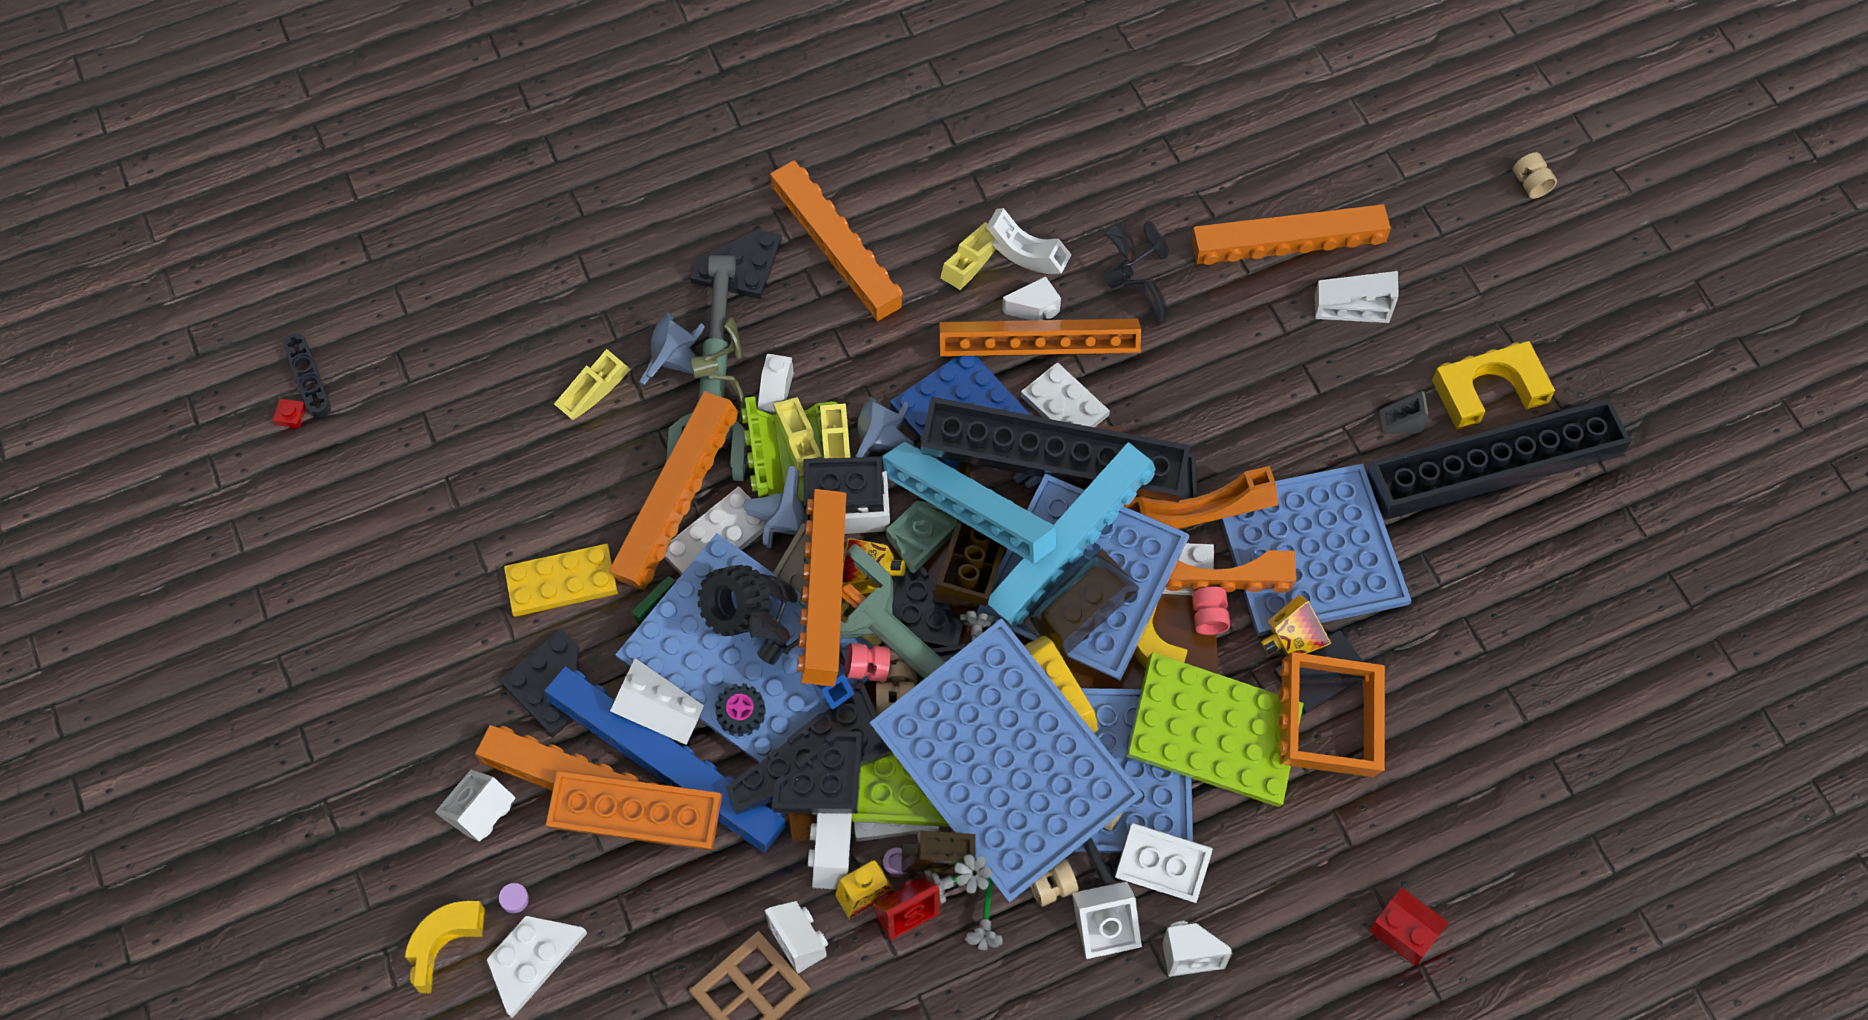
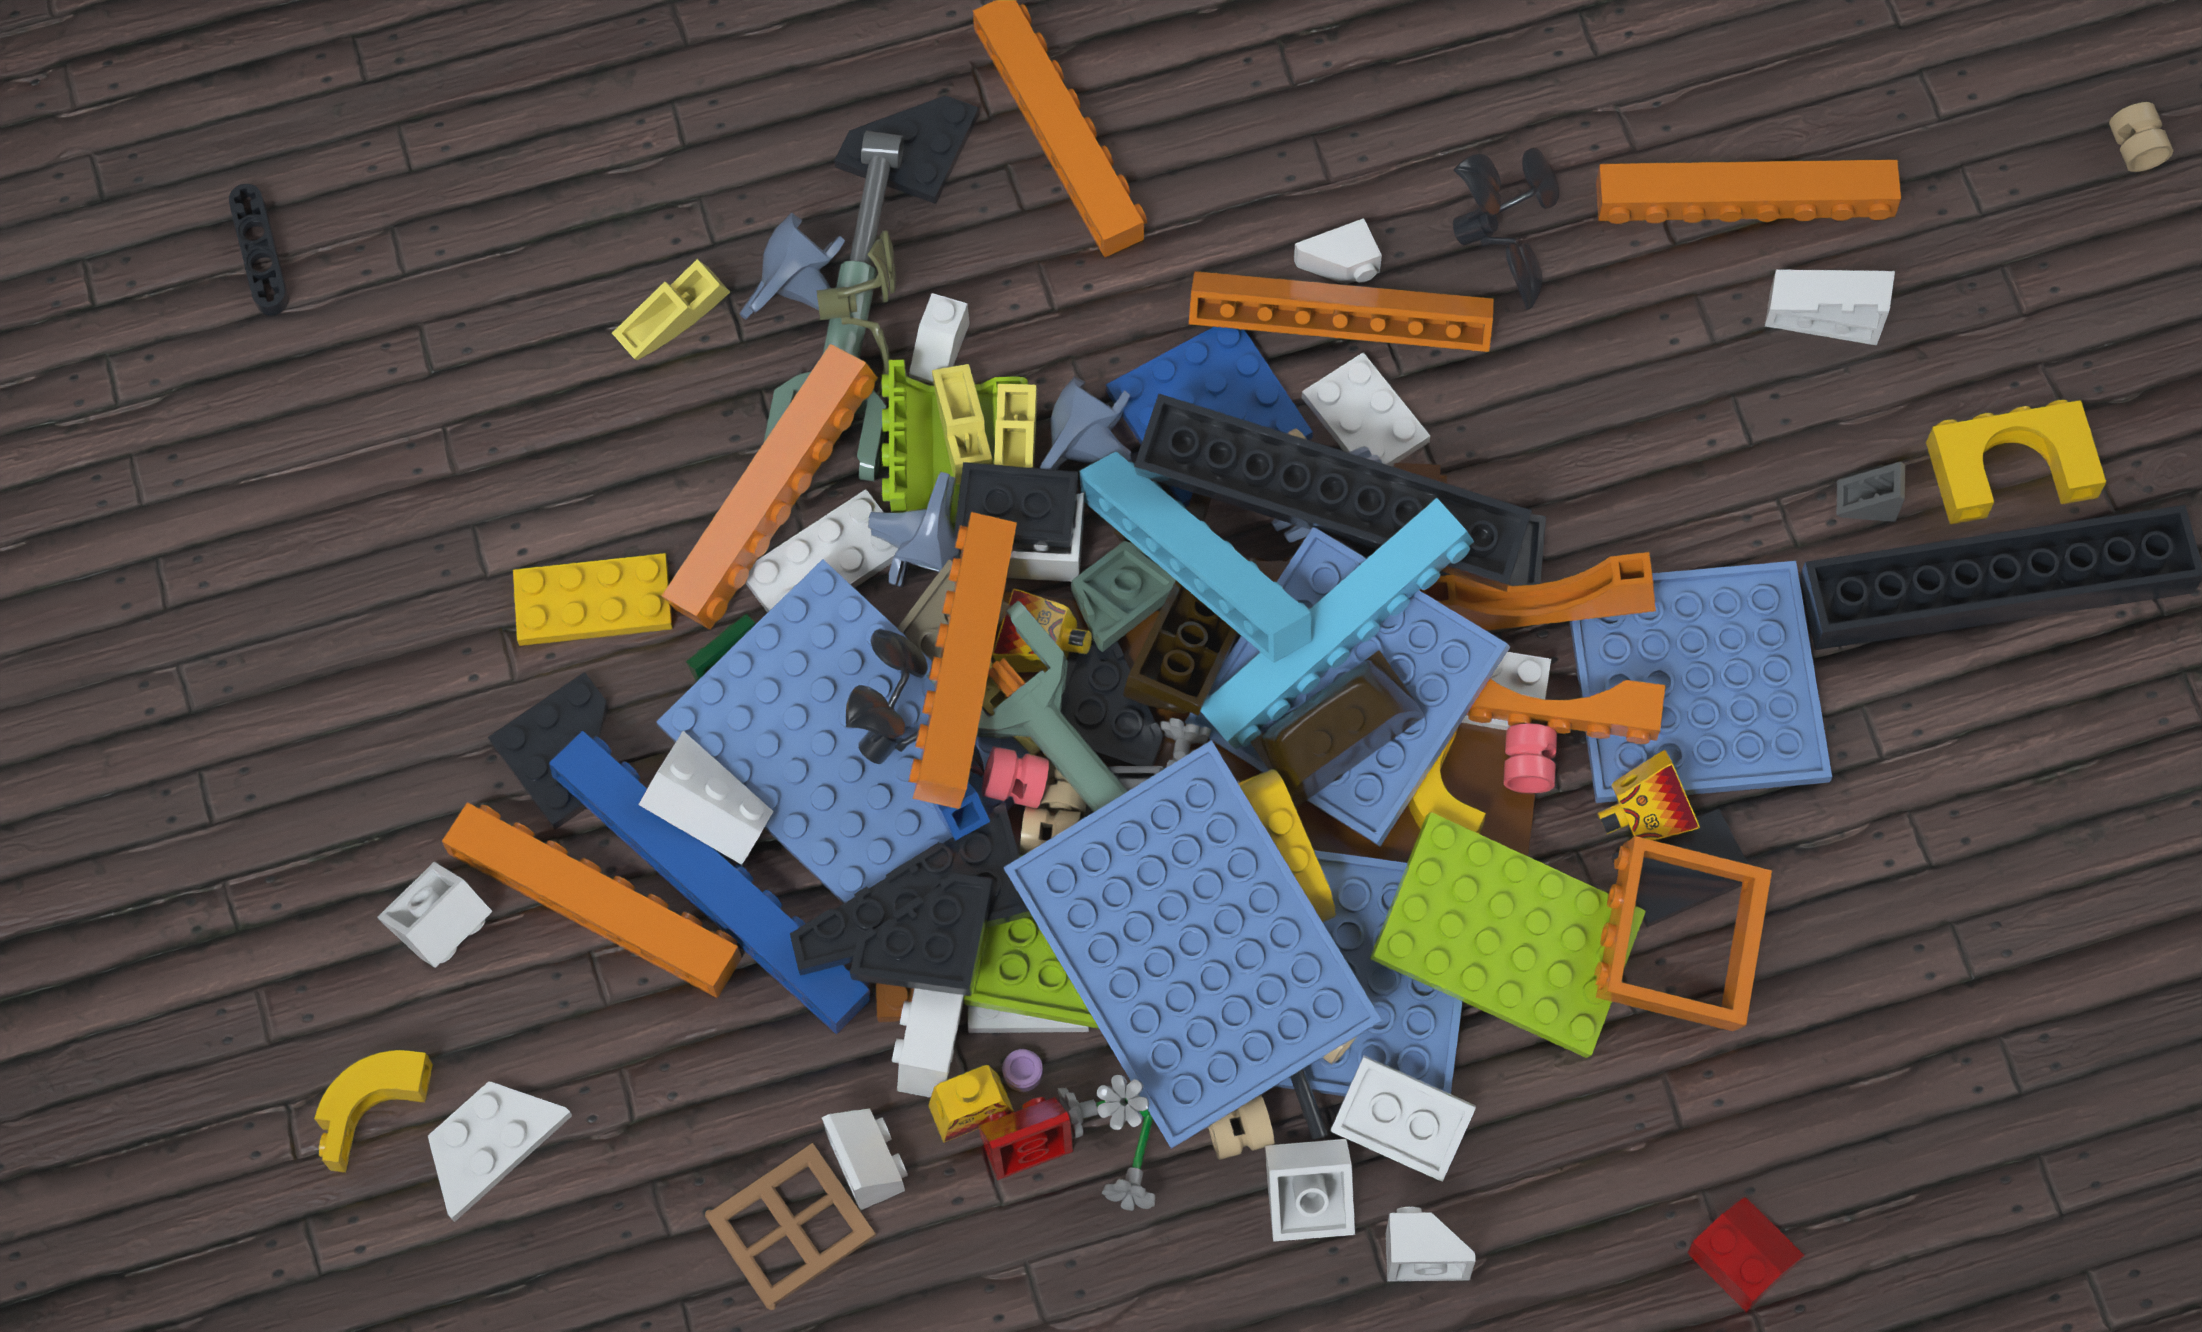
camera: 10 degrees right, 5 degrees up
red plate [273,399,306,429] -> none
lavender tile [499,883,529,913] -> none
orange plate [546,771,722,851] -> none
black tyre [697,564,772,637] -> none
black wheel [715,683,766,737] -> none
dark brown panel [901,831,976,875] -> none
light yellow slope [940,222,996,290] -> none
white arch [986,208,1071,274] -> none

